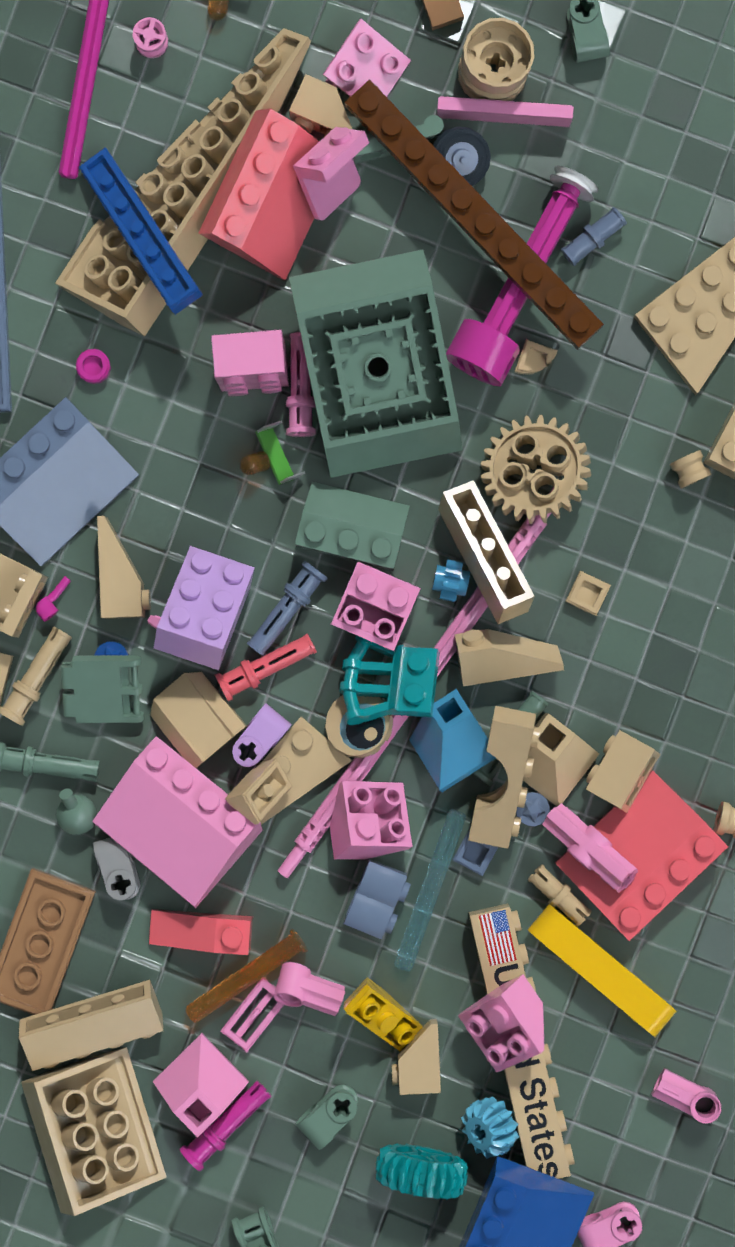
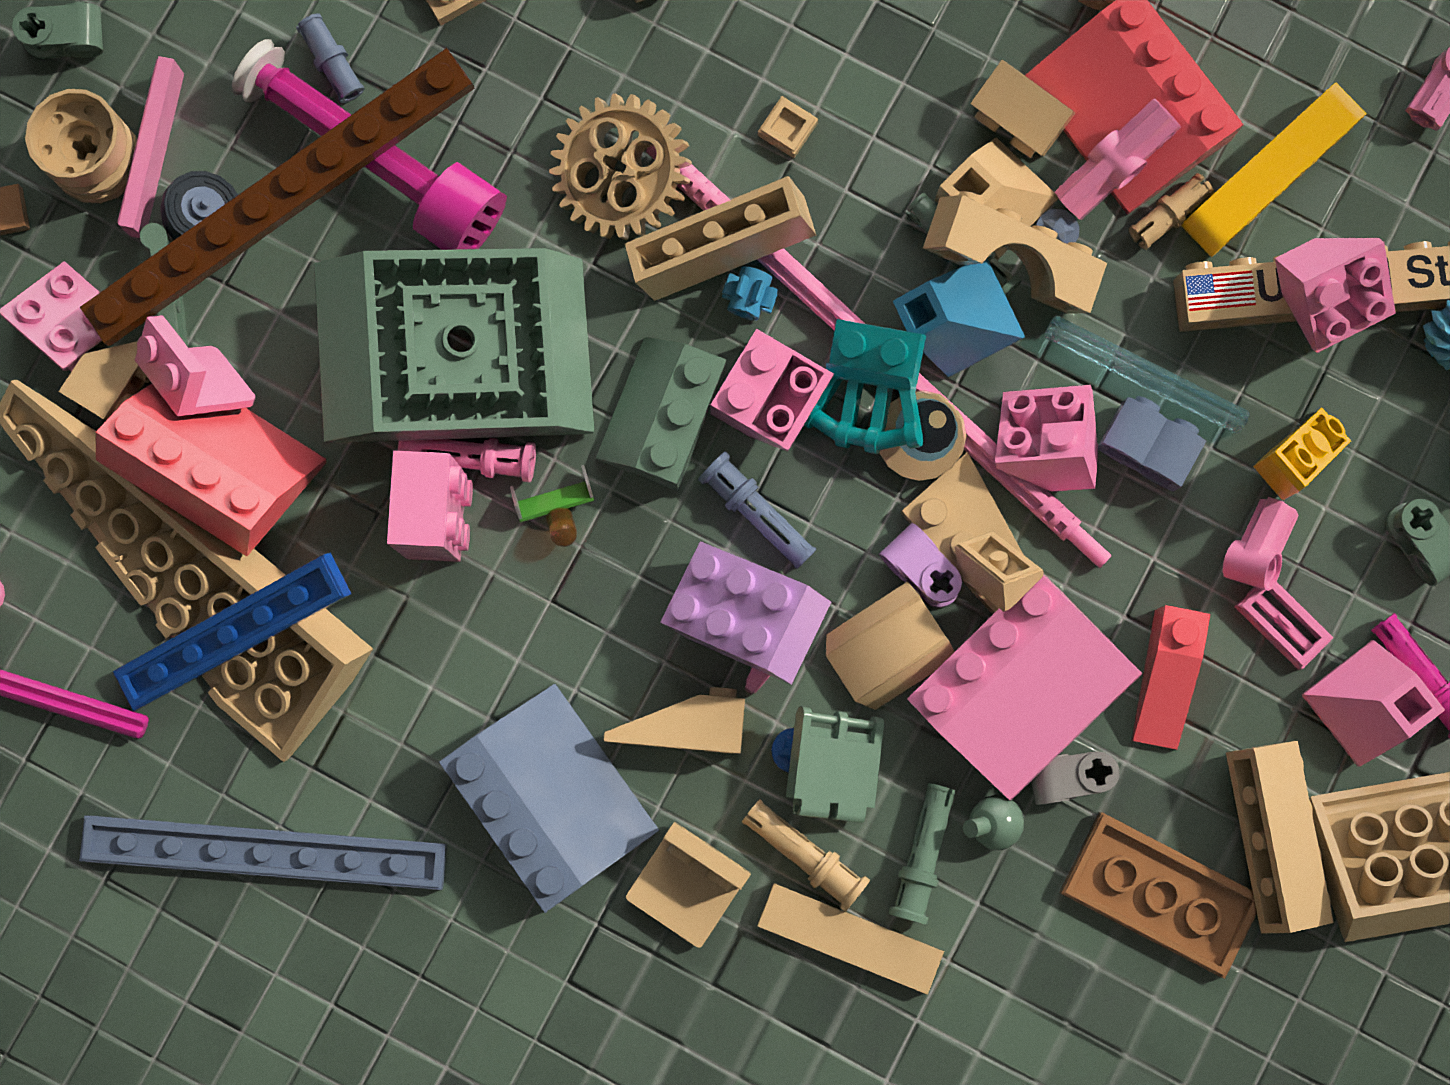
camera: 85 degrees left, 5 degrees down
dark pink hand [36,576,71,622] -> none
dark pink tile [76,349,111,384] -> none
clear orange axle [185,929,308,1023] -> none
coral pin [215,633,317,702] -> none
tan slope [391,1019,441,1095] -> none
sand blue tile [452,830,498,876] -> none
tan slope [455,629,564,687] -> none
tan tile [514,340,558,375] -> none

